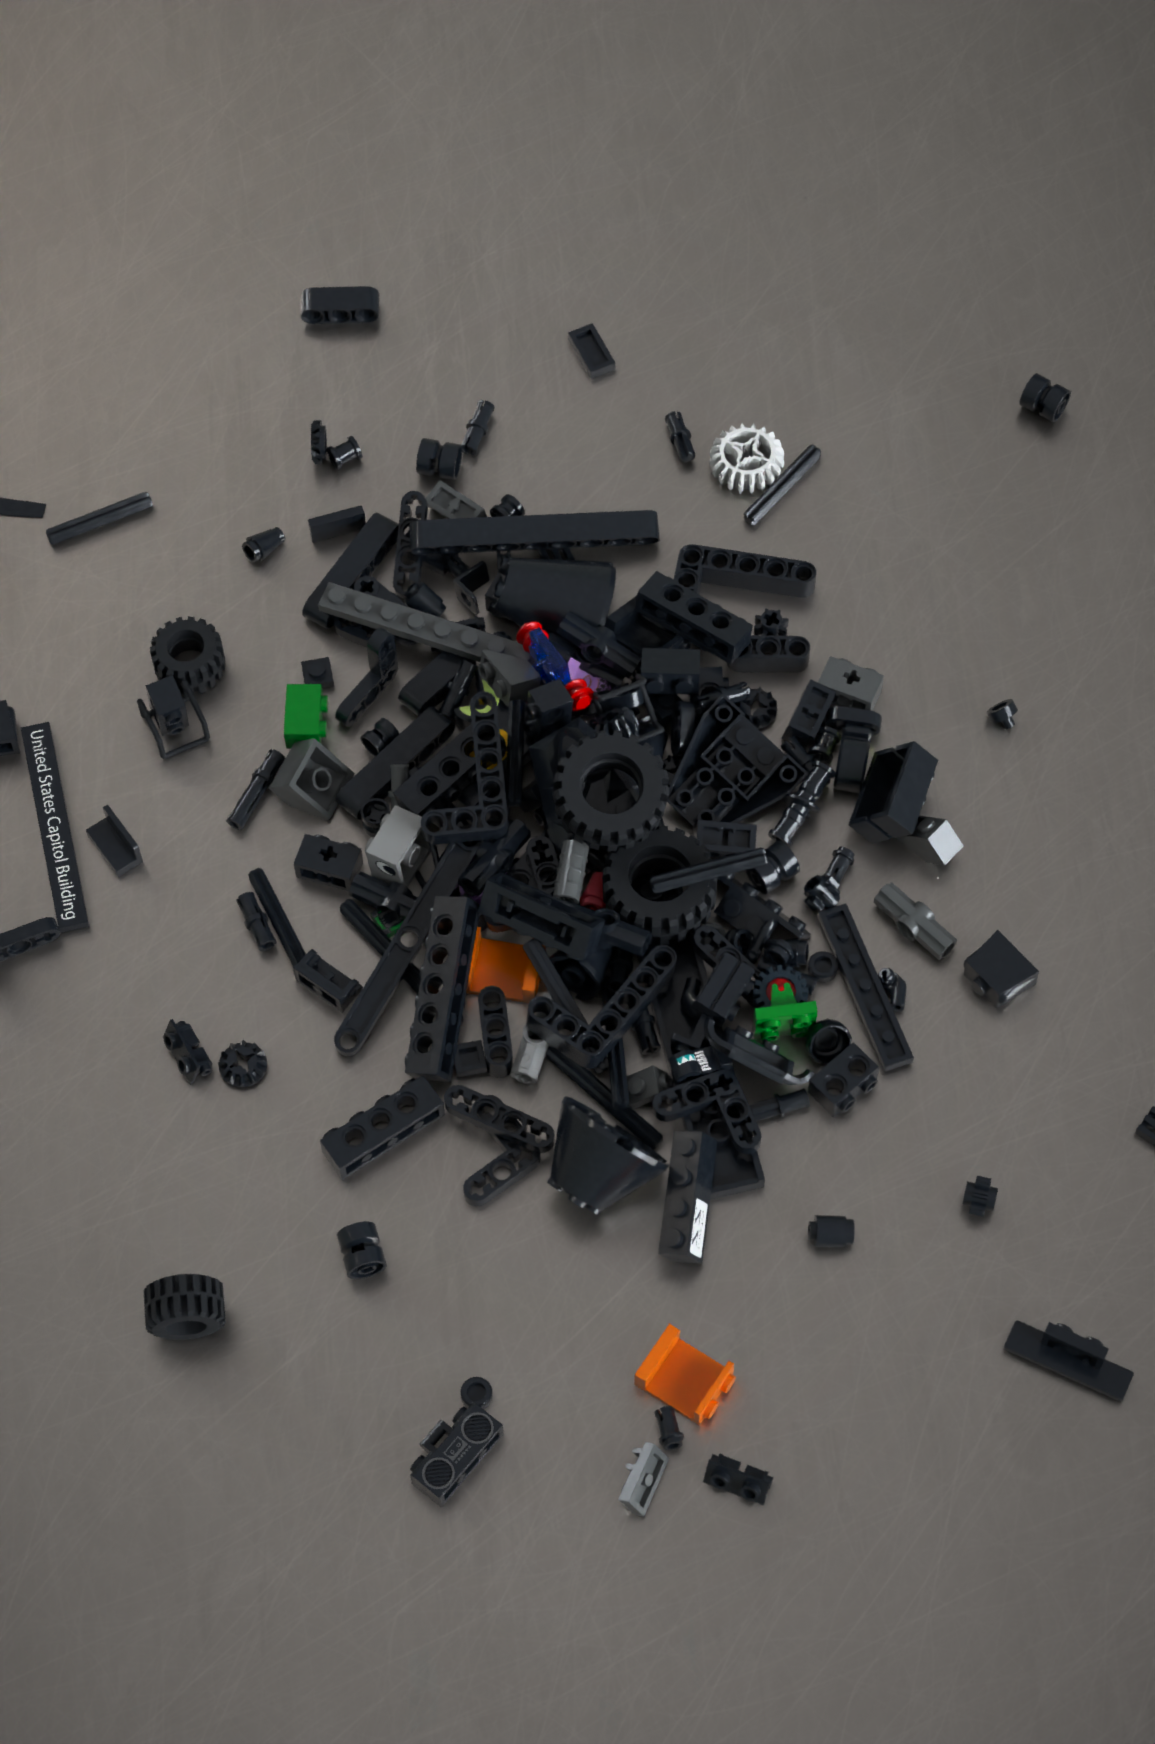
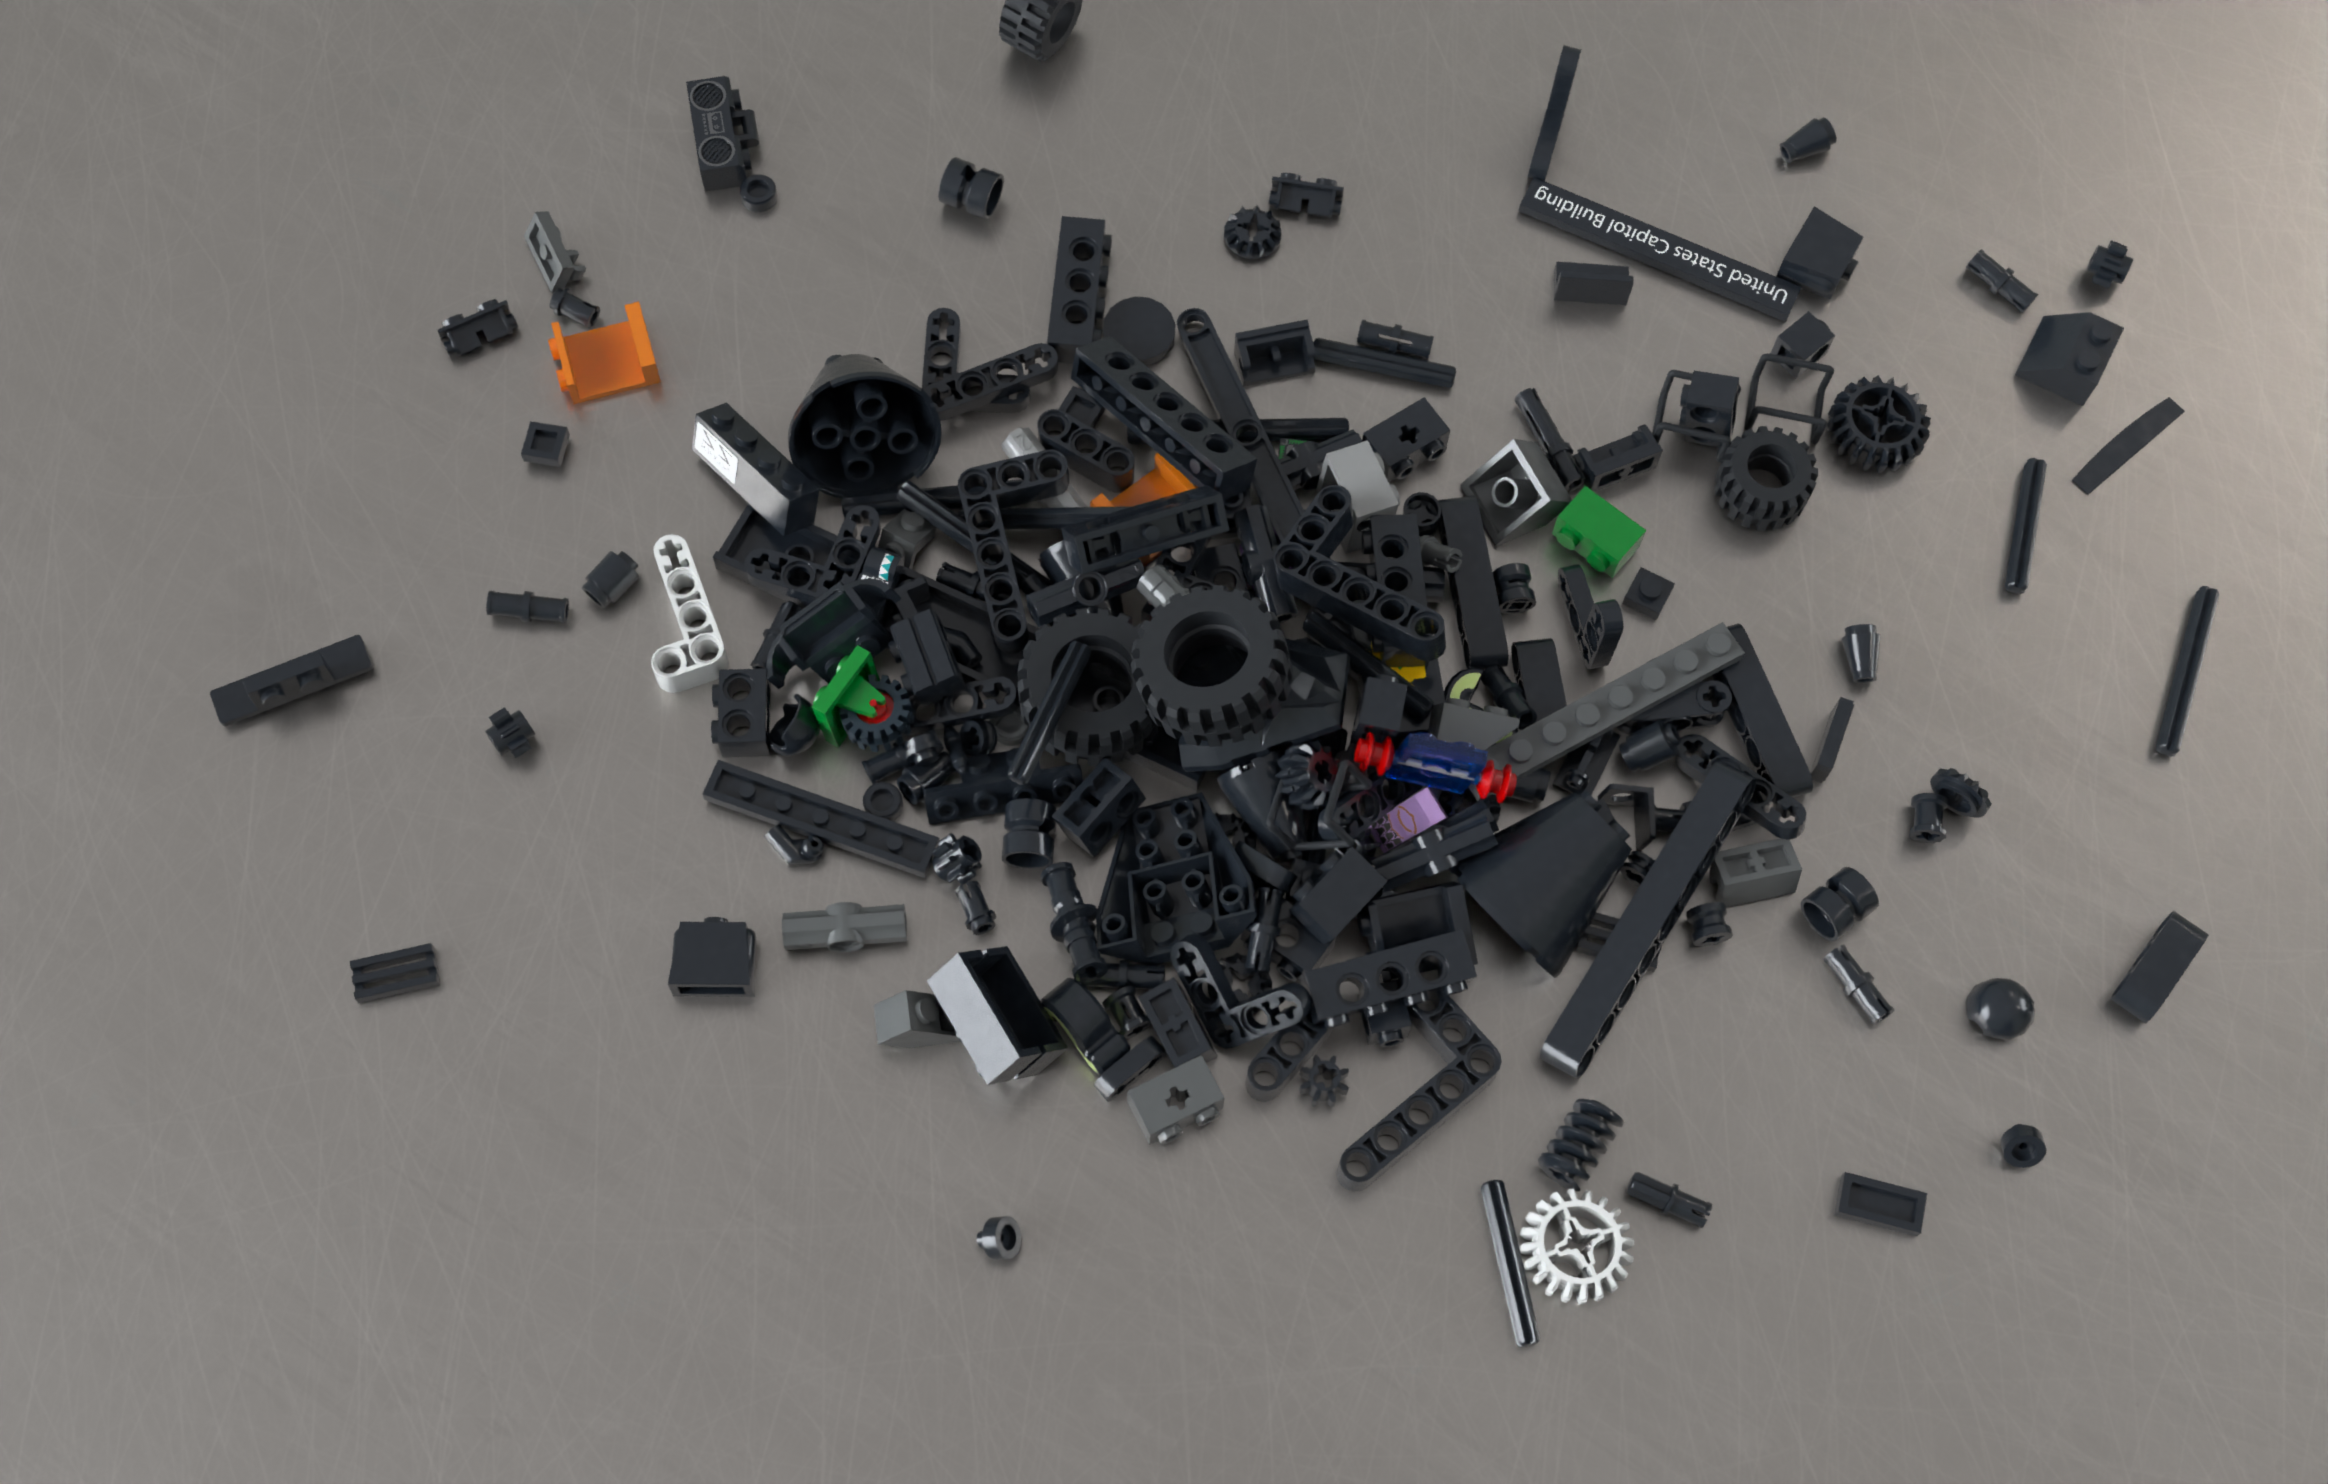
camera: 125 degrees right, 5 degrees up
none -> black pin [486,591,569,623]
none -> black plate [521,421,570,467]
none -> white beam [651,534,729,693]
none -> black tile [1102,296,1176,366]
none -> black beam [1170,934,1313,1049]
none -> black piece [1538,1098,1625,1192]
none -> black hinge [1573,424,1663,492]
none -> black piece [1744,353,1834,445]
none -> black brick [1770,311,1835,379]
none -> black gear [1827,375,1931,474]
none -> black hair [1967,978,2035,1040]
none -> black tile [2001,1124,2046,1168]
none -> black axle [2156,586,2220,757]

